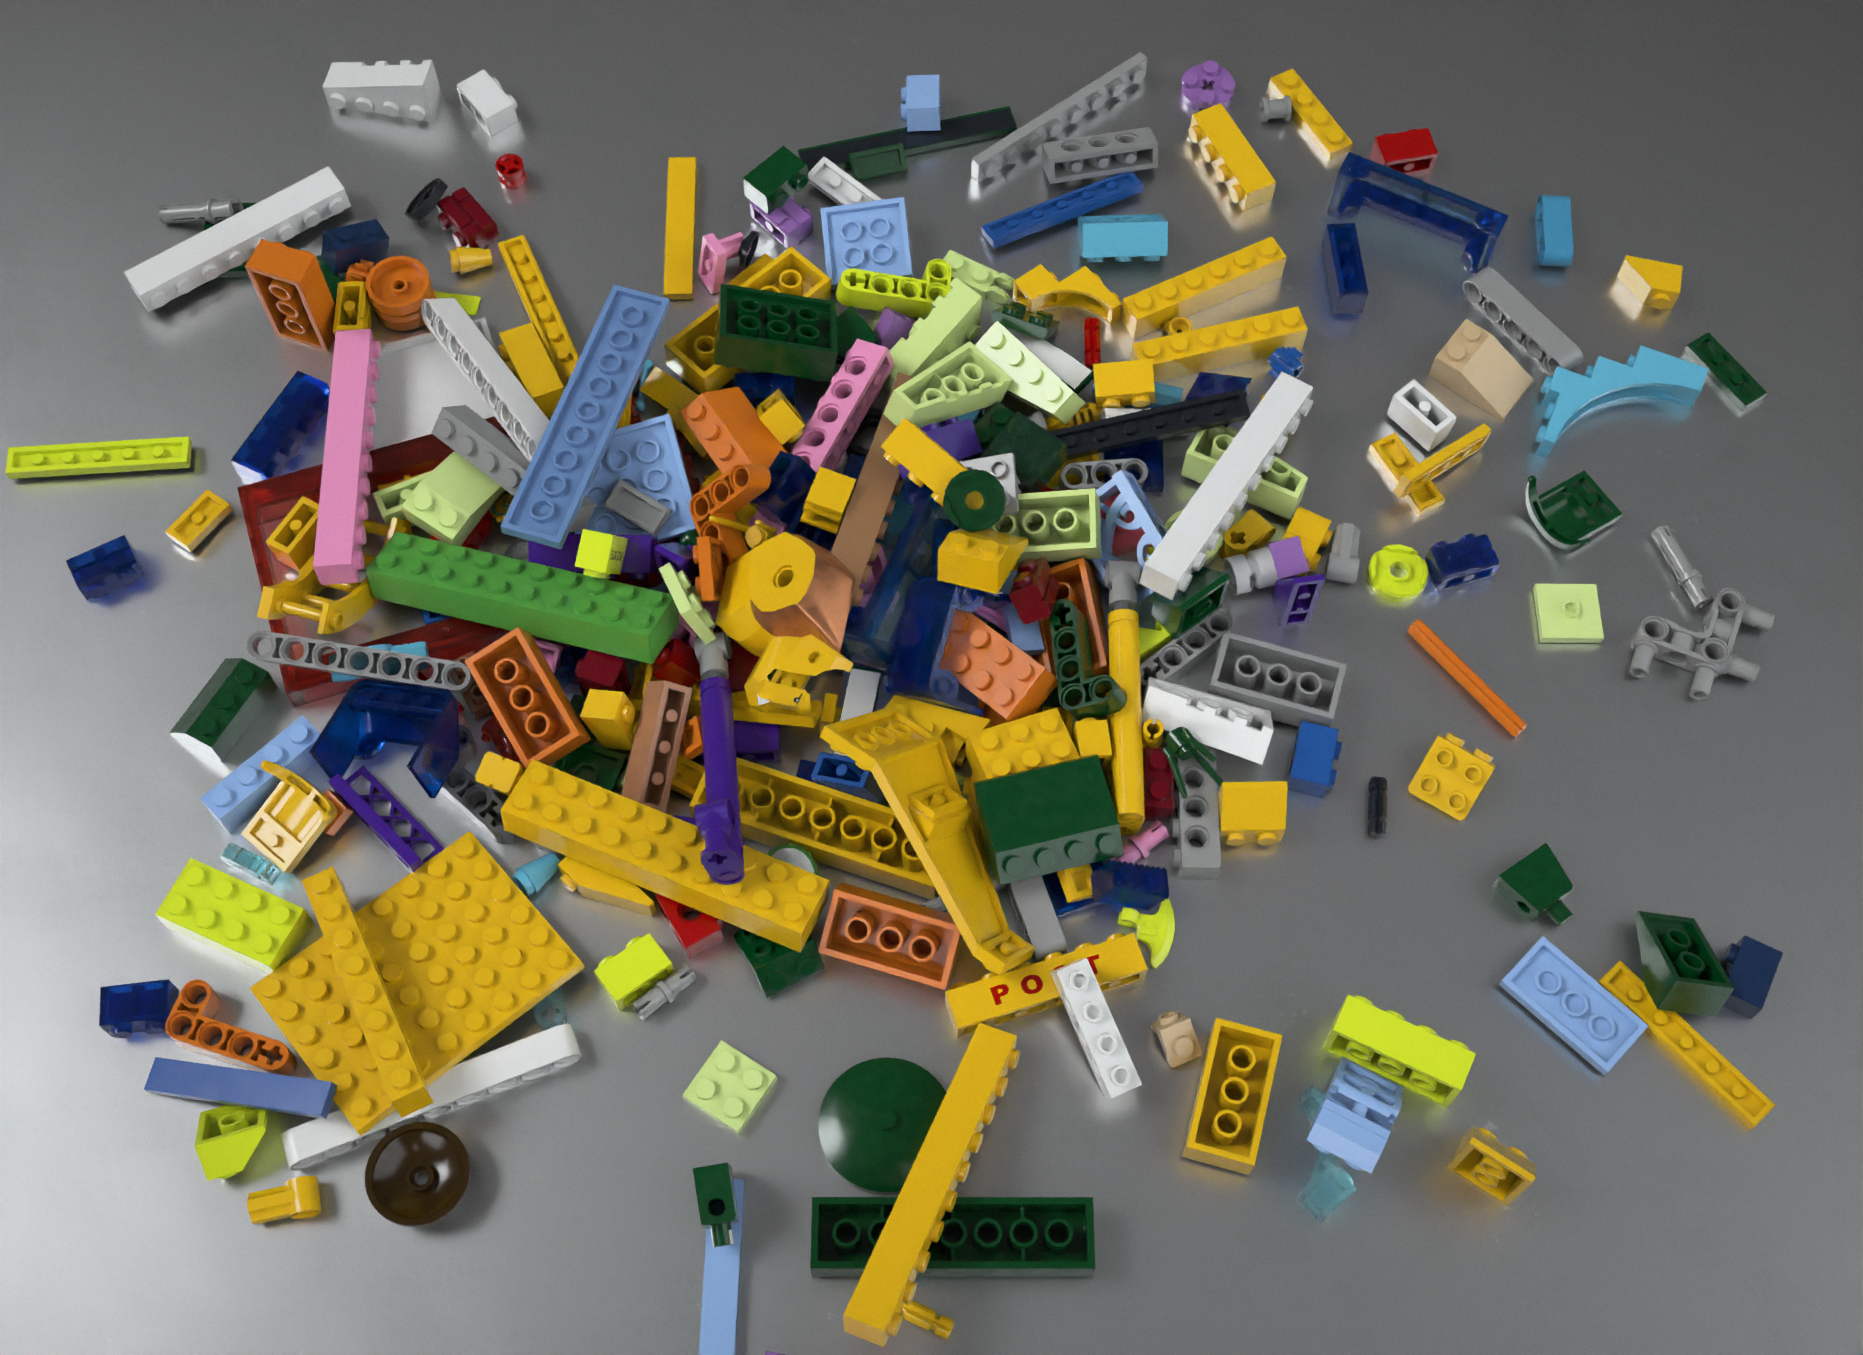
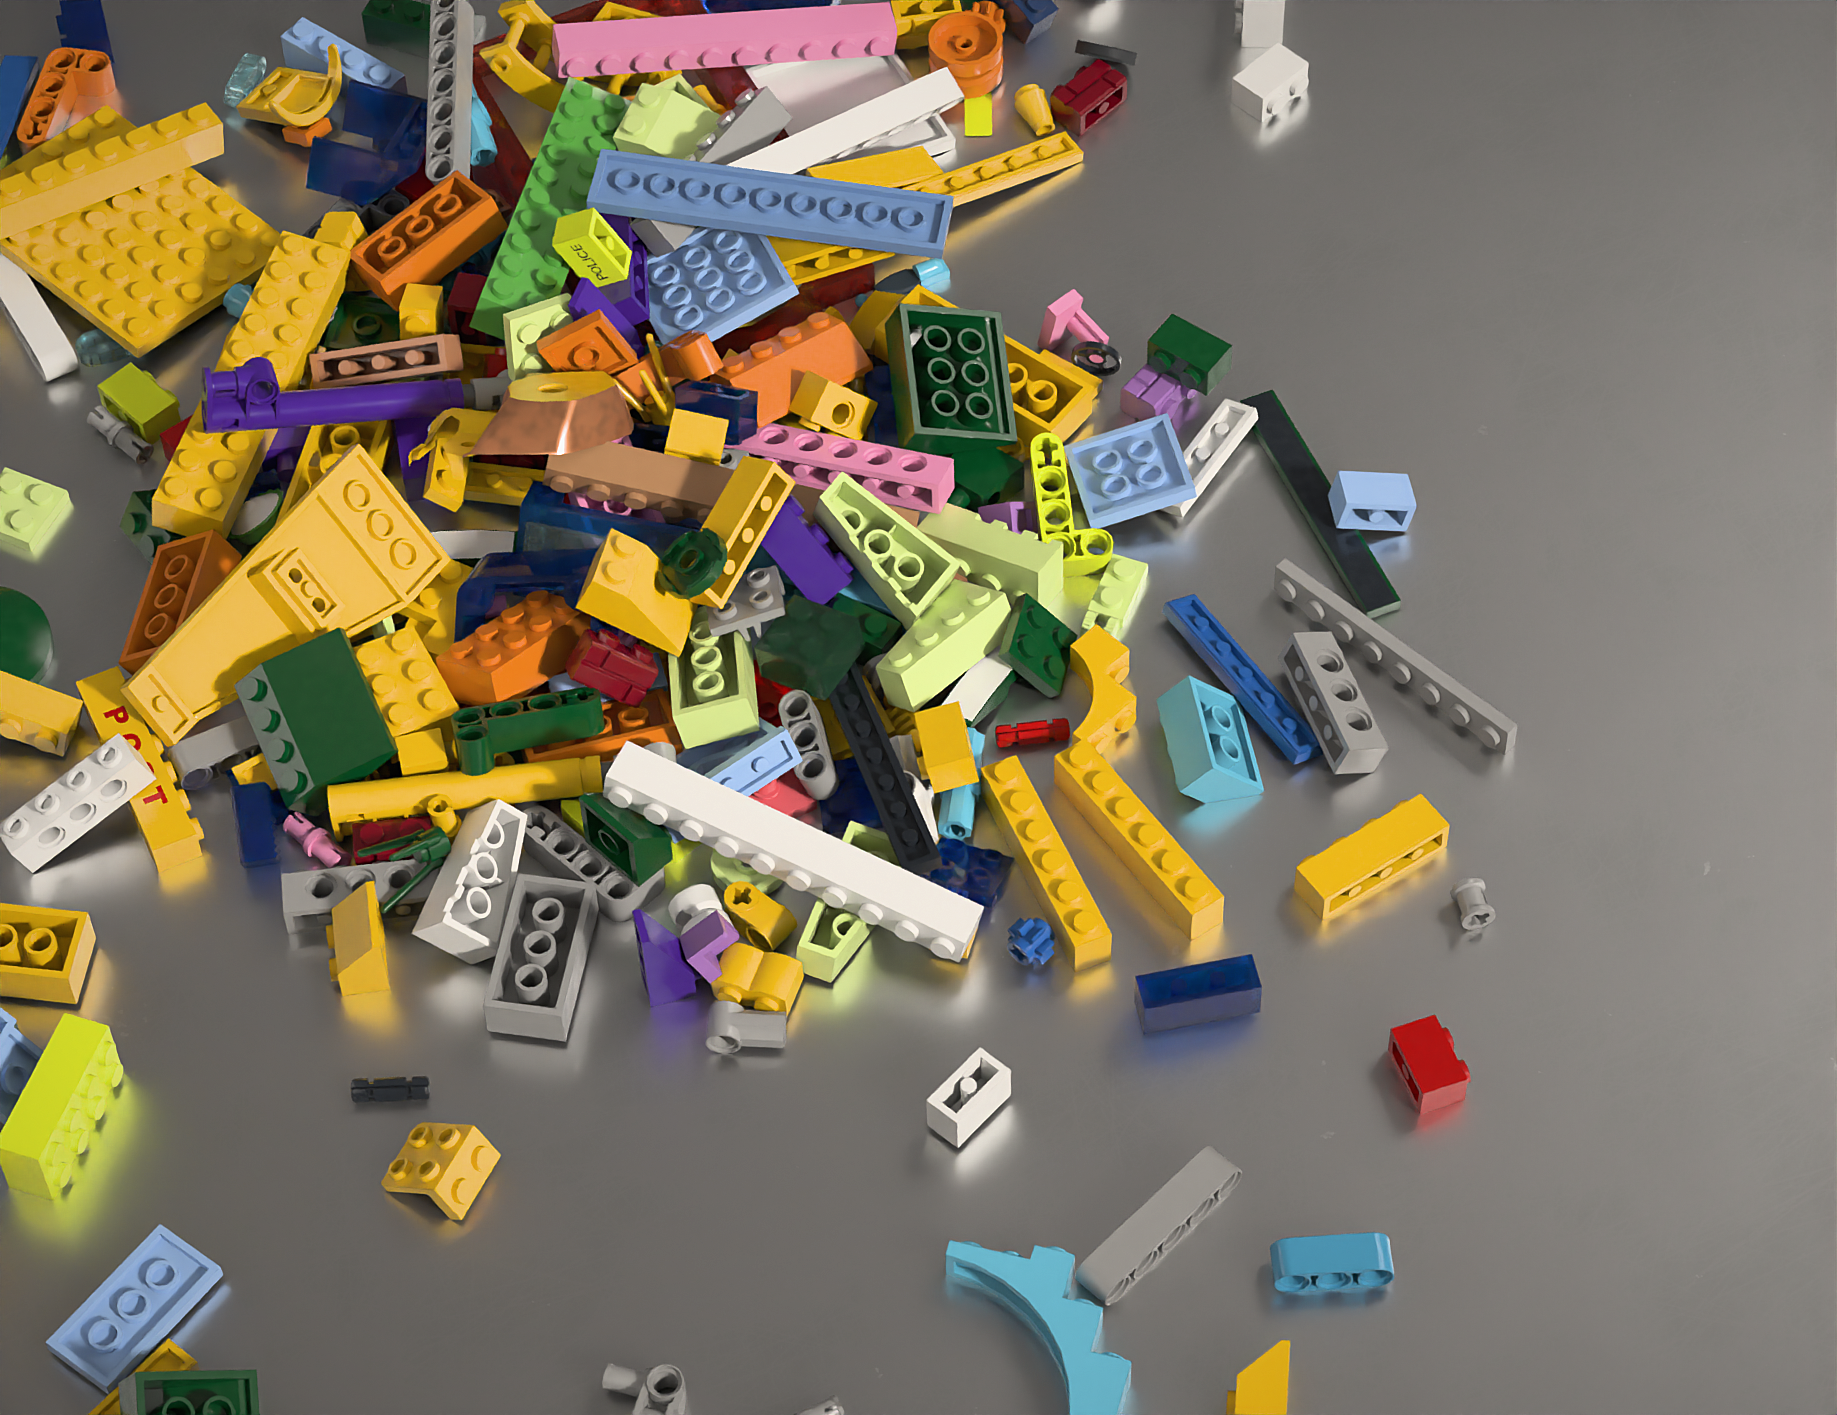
camera: 85 degrees right, 10 degrees down
neon yellow brick [155,858,314,974] -> none
dark purple fence [328,766,444,873] -> none
red wheel [495,153,527,190] -> none
light grey tile [603,479,672,536] -> none
yellow tile [663,157,697,300] -> none
yellow plate [820,693,842,734] -> none
dark green tile [848,143,908,181] -> none
neon yellow piece [1117,897,1175,969] -> none
tan bracket [1150,1011,1203,1068] -> none
yellow plate [1163,317,1192,335] -> none
medium lavender plate [1180,60,1236,111] -> none
yellow plate [1269,68,1353,161] -> none
blue brick [1287,721,1342,798] -> none
clear blue windscreen [1327,152,1509,274] -> none
neon yellow tile [1367,544,1429,602] -> none
yellow tile [1369,432,1445,516] -> none
yellow tile [1393,423,1491,498] -> none
orange axle [1407,619,1527,737] -> none
clear blue brick [1425,534,1500,591] -> none
tan slope [1428,319,1534,421] -> none
dark green torso [1491,843,1574,927] -> none
dark green piece [1525,470,1622,551] -> none
yellowish green plate [1533,584,1604,643] -> none

